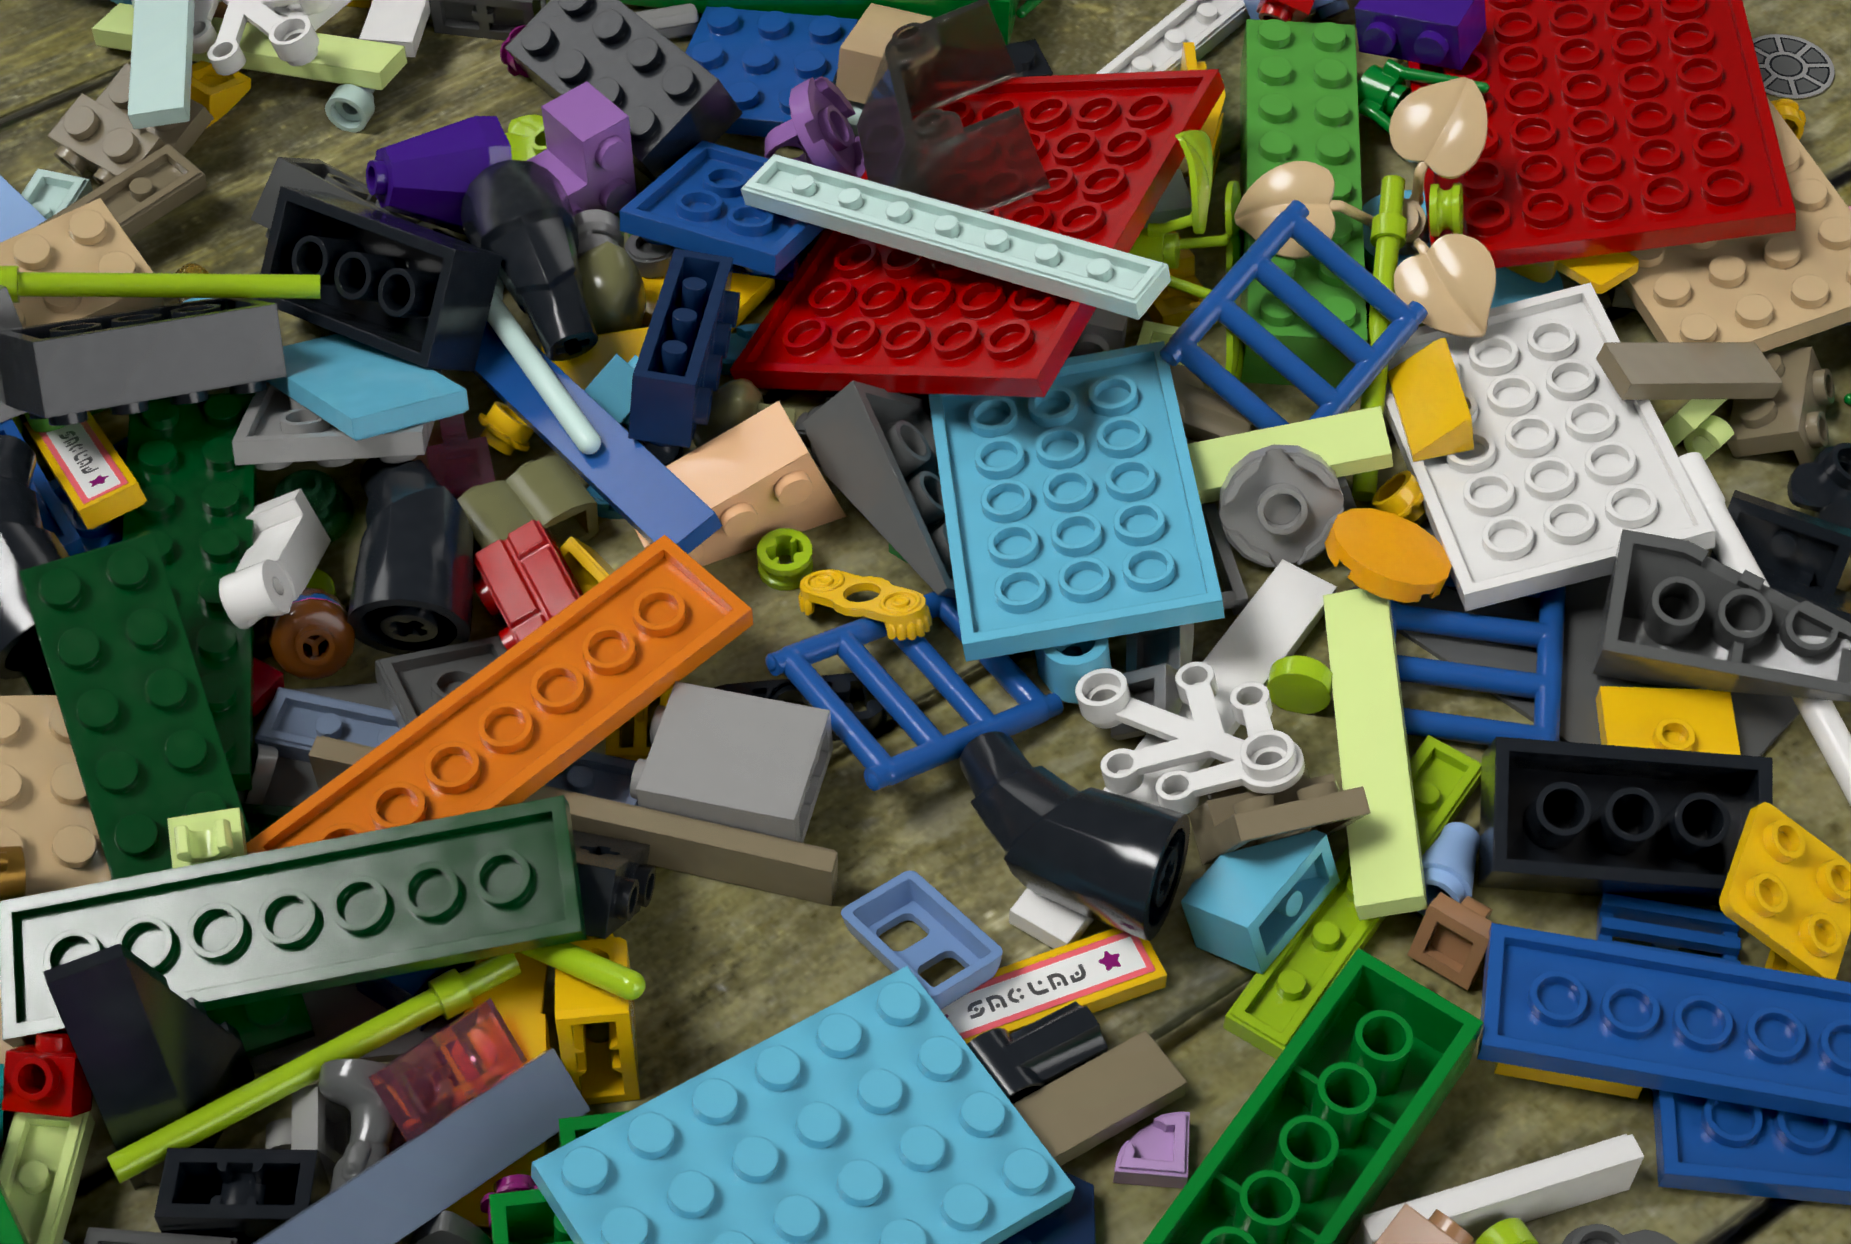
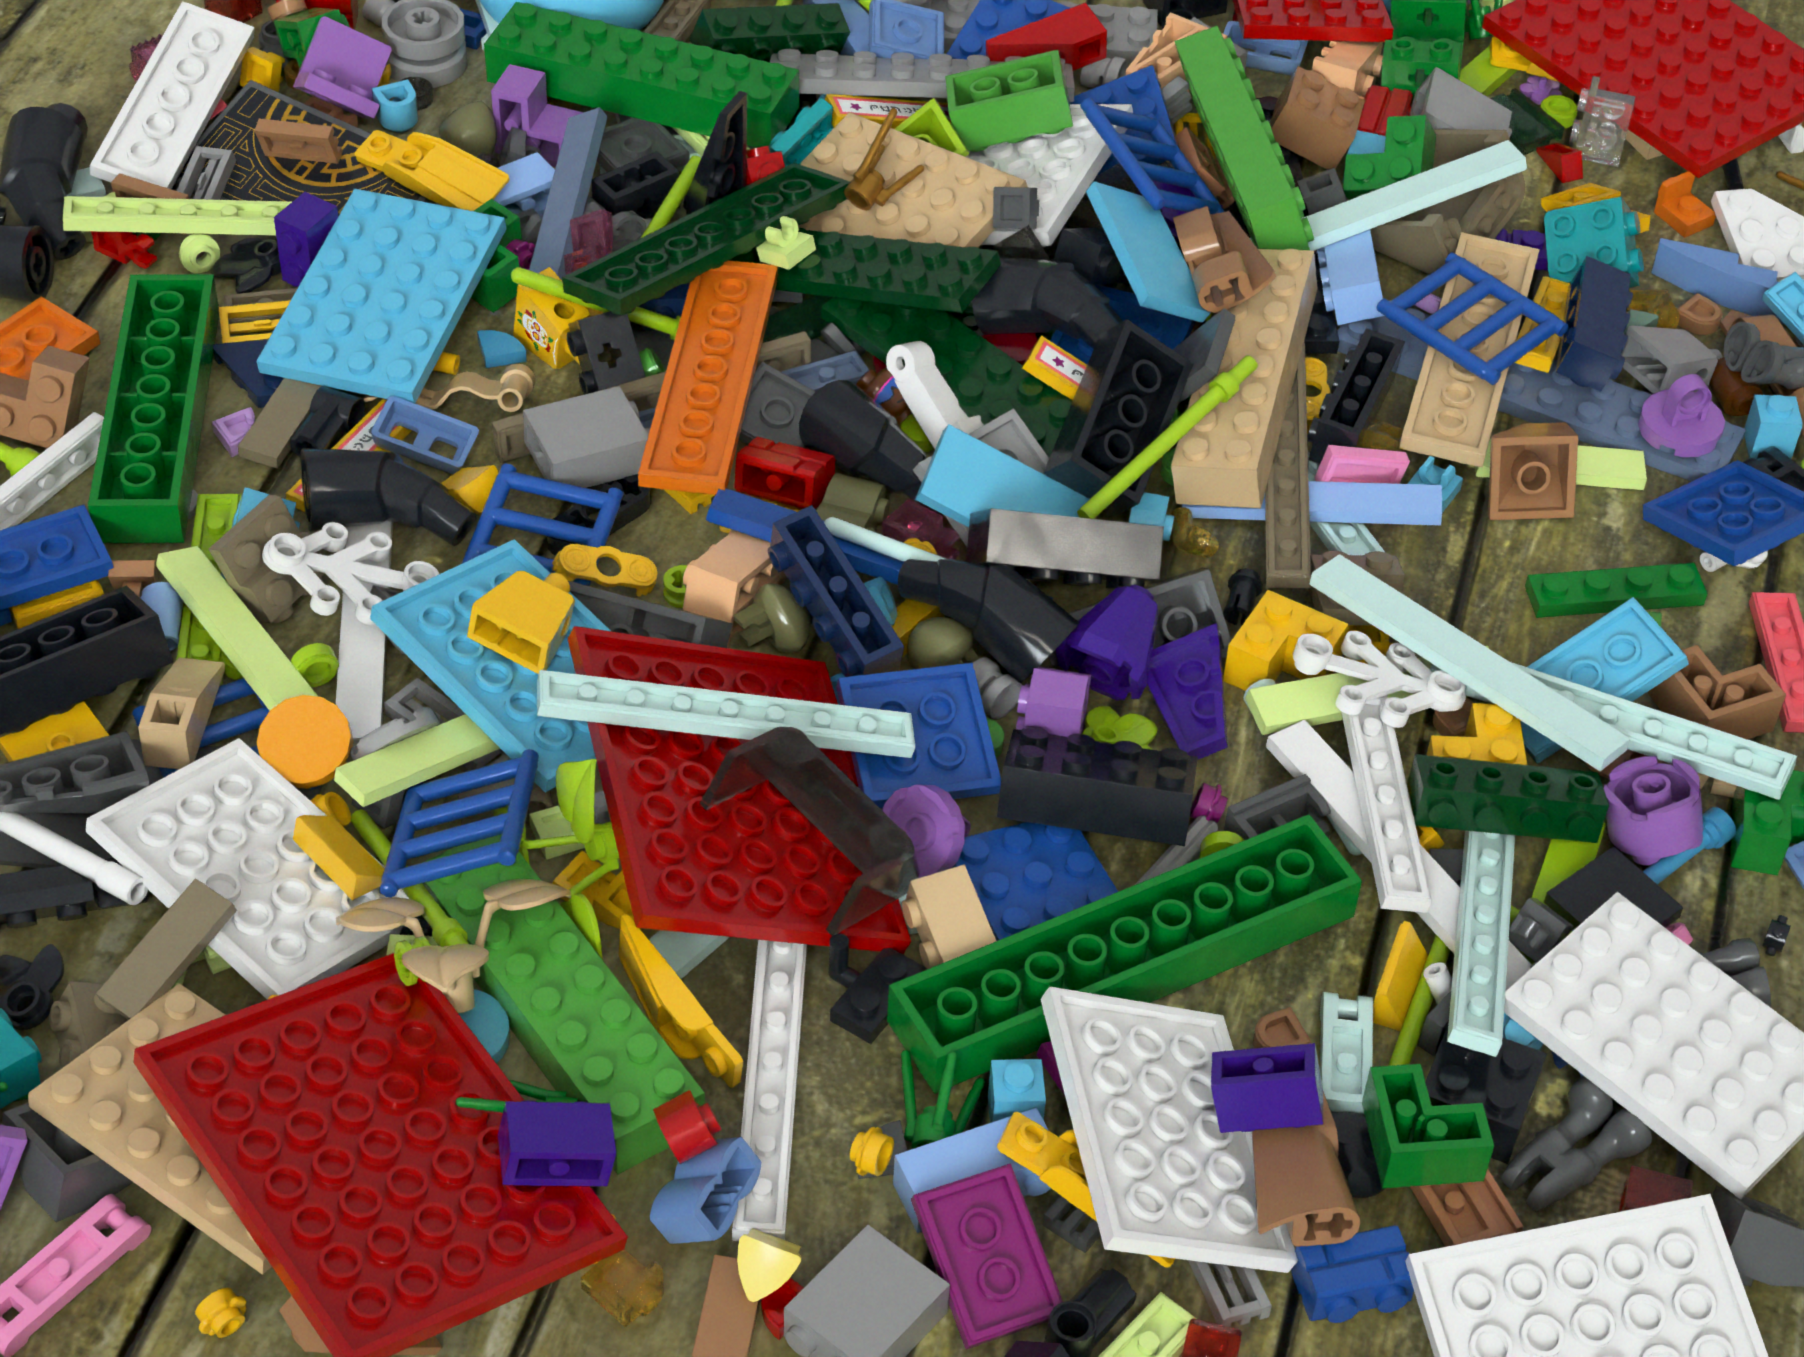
camera: 140 degrees right, 5 degrees down
none -> tan slope [138,657,225,769]
none -> tan flag [363,364,535,412]
none -> yellow tile [441,465,499,516]
none -> yellow torso [467,571,575,674]
none -> dark azure tile [477,330,527,368]
none -> dark purple wing [1146,623,1228,760]
none -> black pin [1223,568,1263,625]
none -> yellow brick [1223,590,1349,691]

